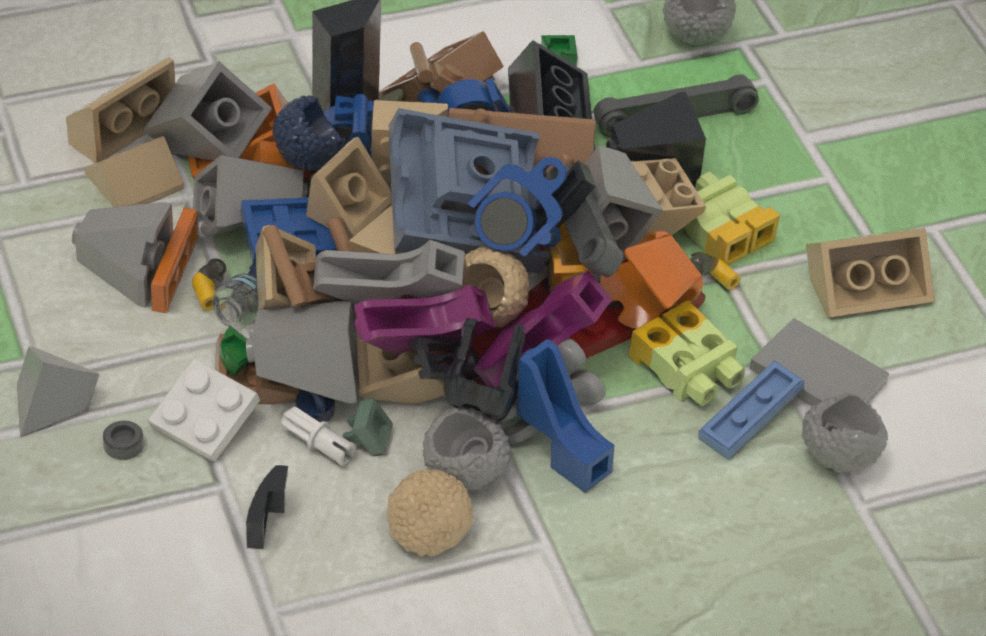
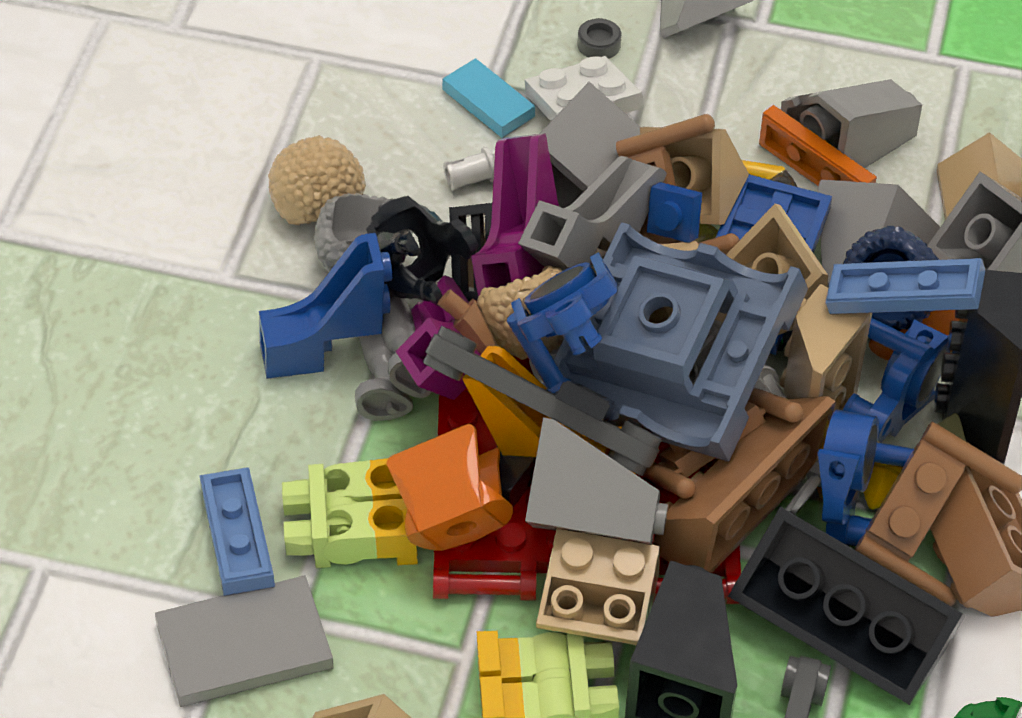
camera: 125 degrees right, 5 degrees up
black slope [246,465,288,549] -> none
sand green tile [343,397,393,456] -> none
arm [690,252,741,290] -> none
light grey hair [801,392,888,472] -> none
none -> medium nougat bar [438,289,498,354]
none -> medium azure tile [442,58,535,138]
none -> blue plate [647,182,702,243]
none -> medium blue tile [825,258,985,314]

